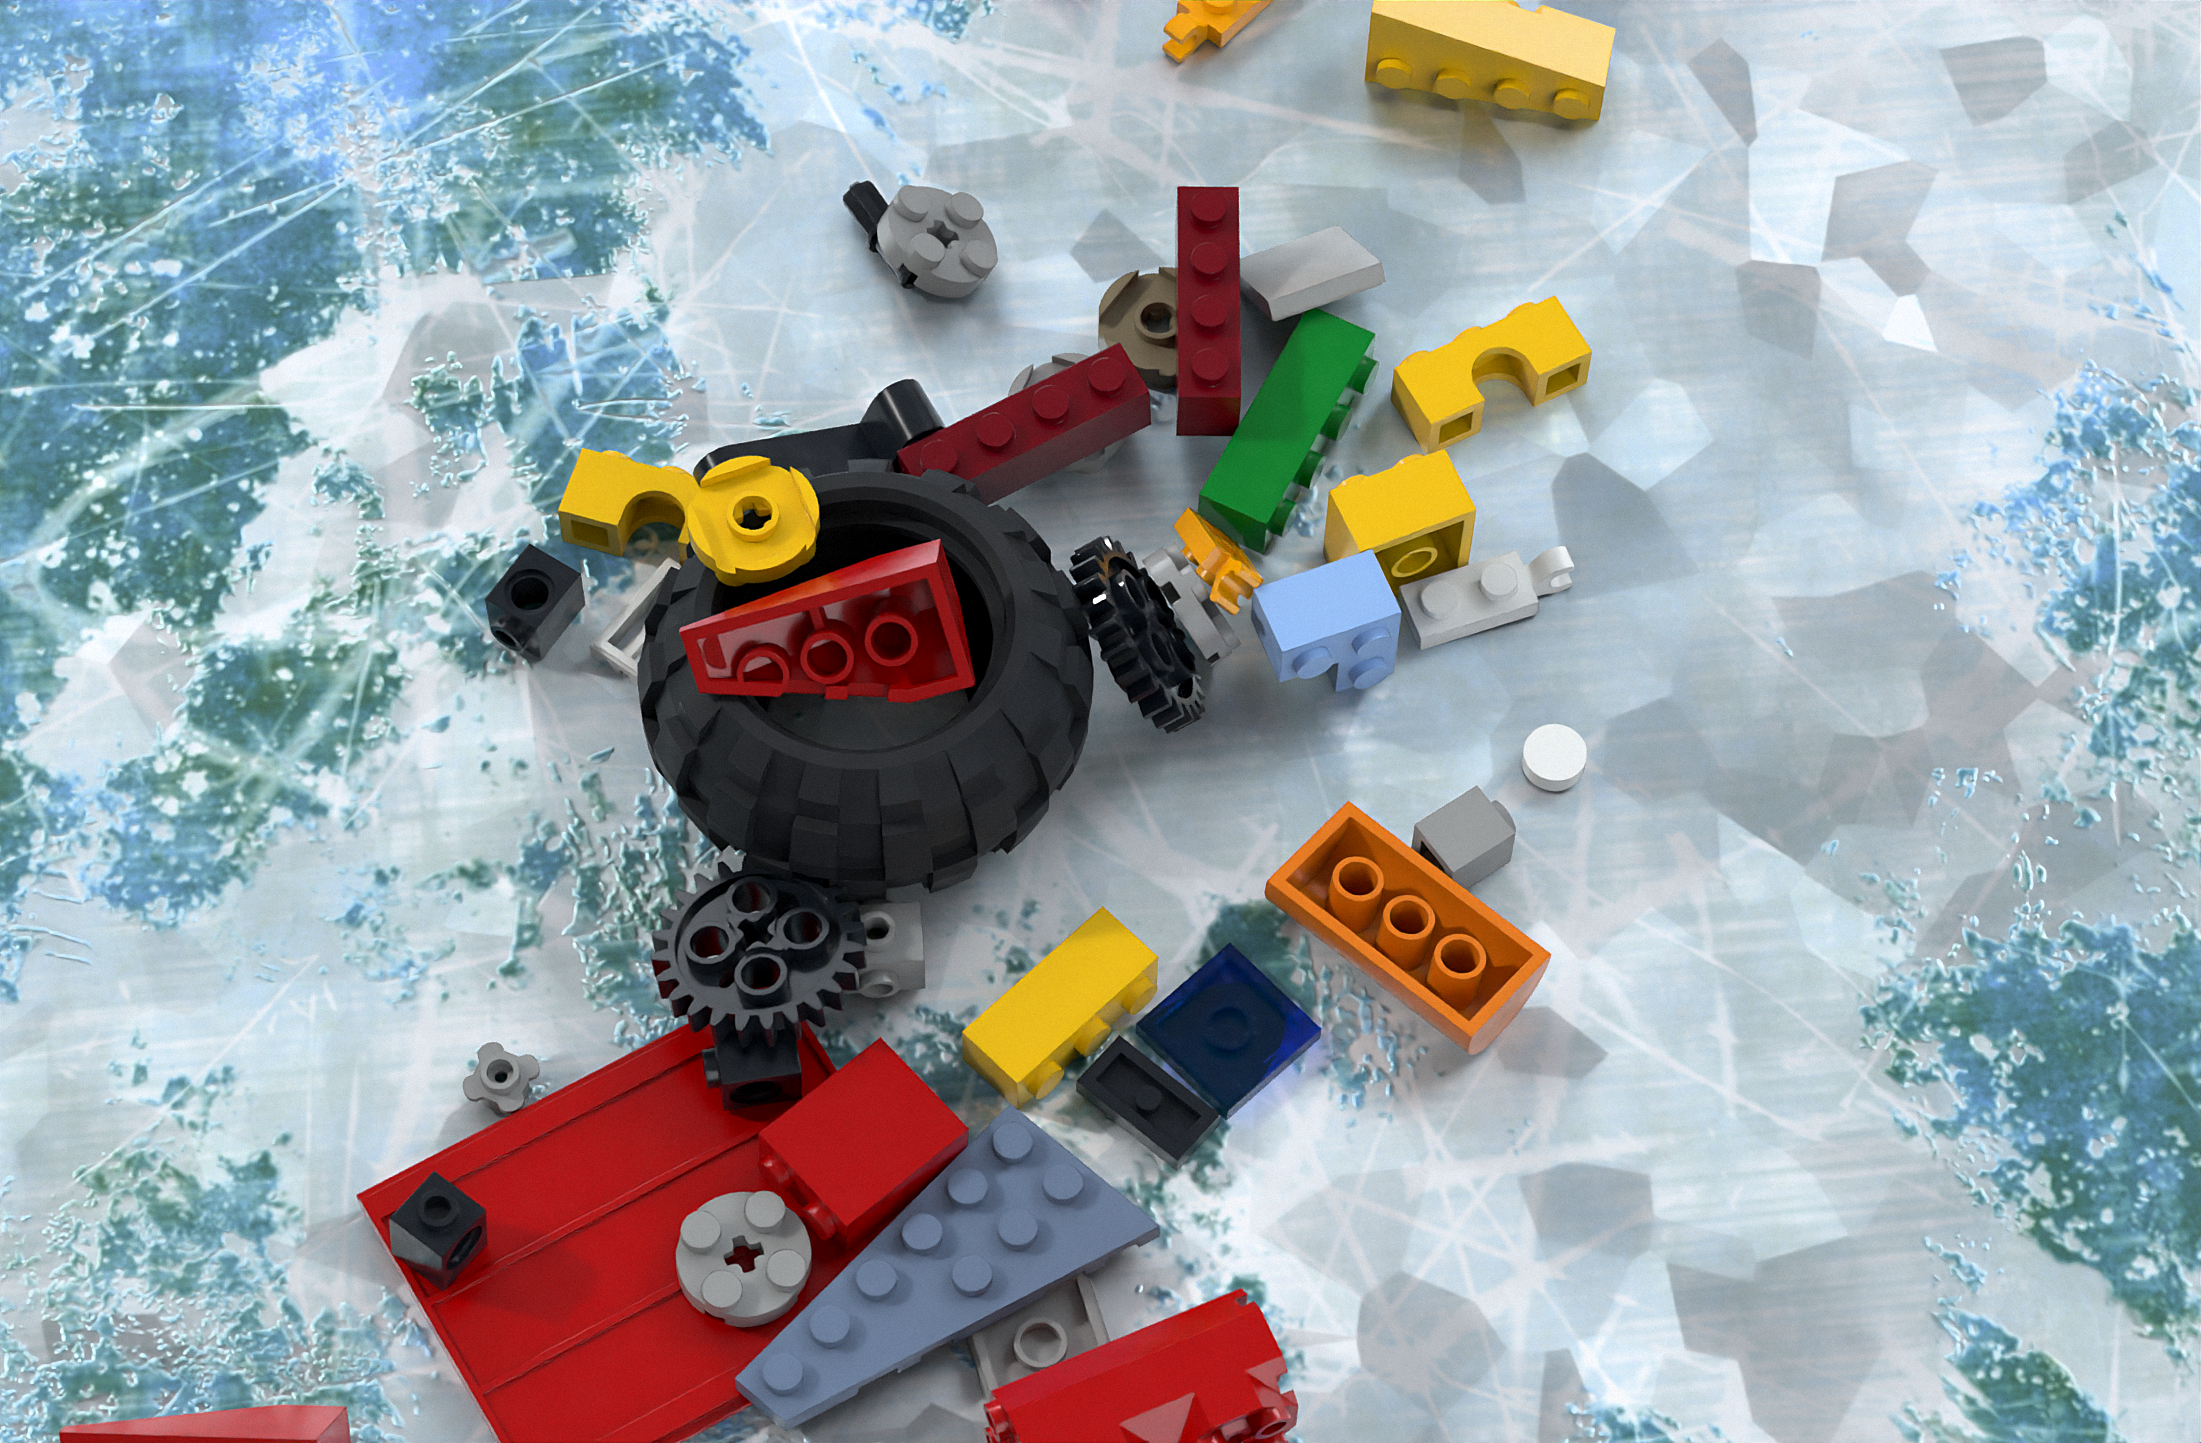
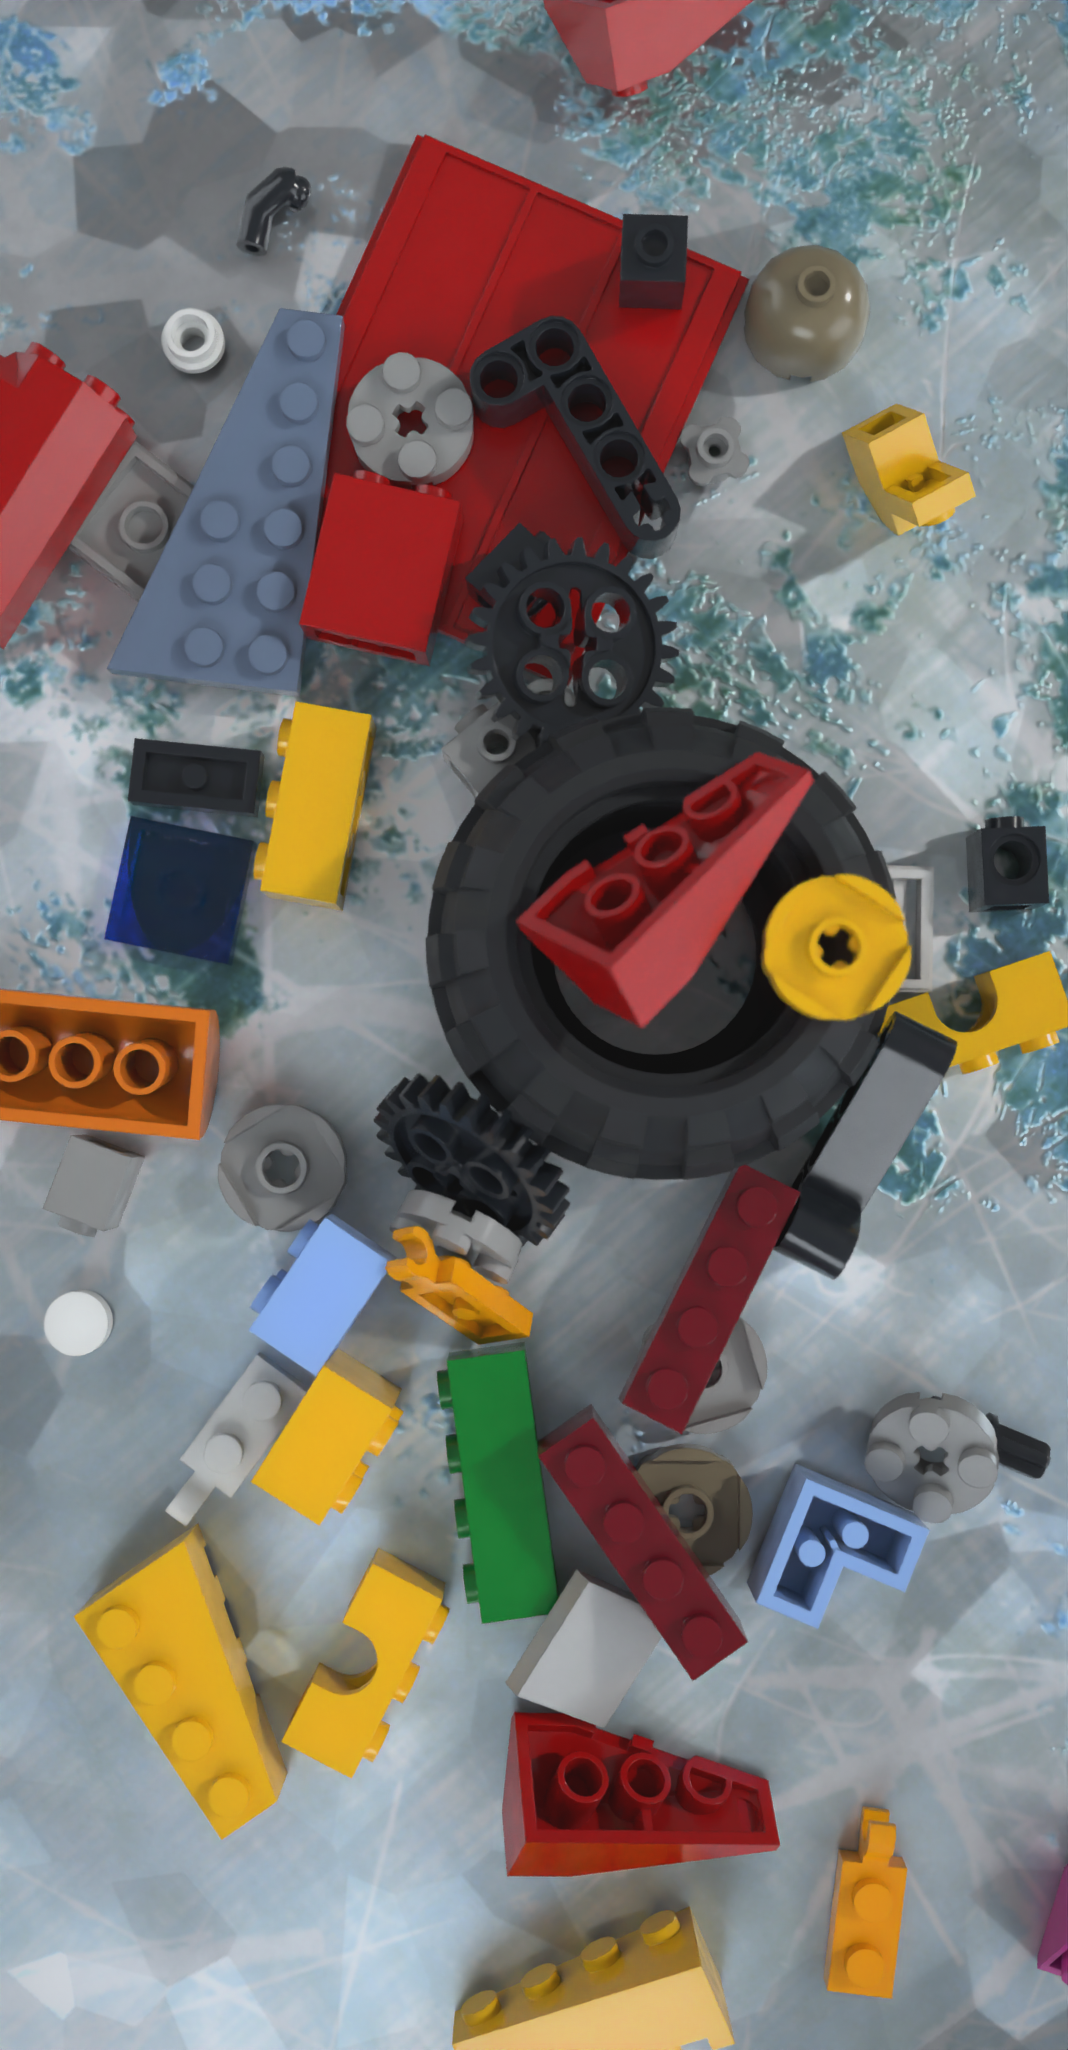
camera: 145 degrees right, 25 degrees up
none -> yellow wedge [74,1523,288,1840]
none -> light grey plate [218,1105,348,1232]
none -> black beam [470,316,681,559]
none -> red wedge [502,1712,780,1877]
none -> dark tan cylinder [744,245,870,381]
none -> light blue brick [747,1463,930,1629]
none -> yellow brick [842,403,976,536]

